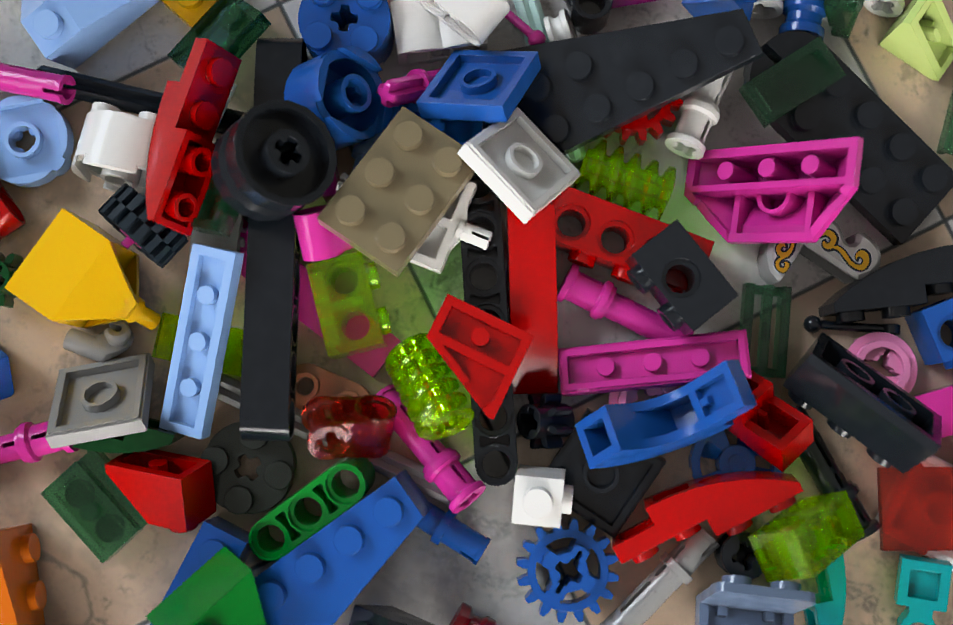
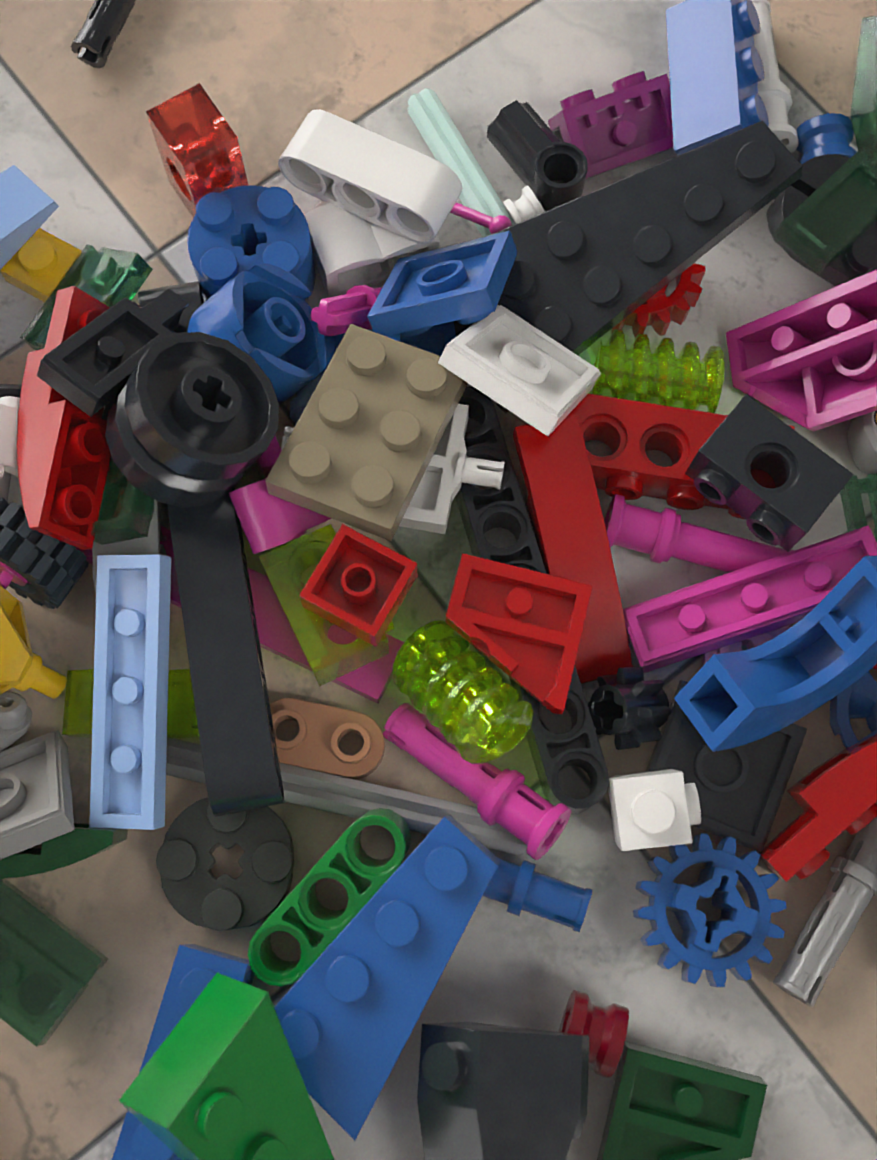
camera: 15 degrees left, 10 degrees down
red slope [105,449,217,533] -> none
clear red piece [301,395,397,460] -> none
white pin [665,72,733,160] -> none
none -> black hinge [36,288,189,417]
none -> red piece [299,524,418,647]

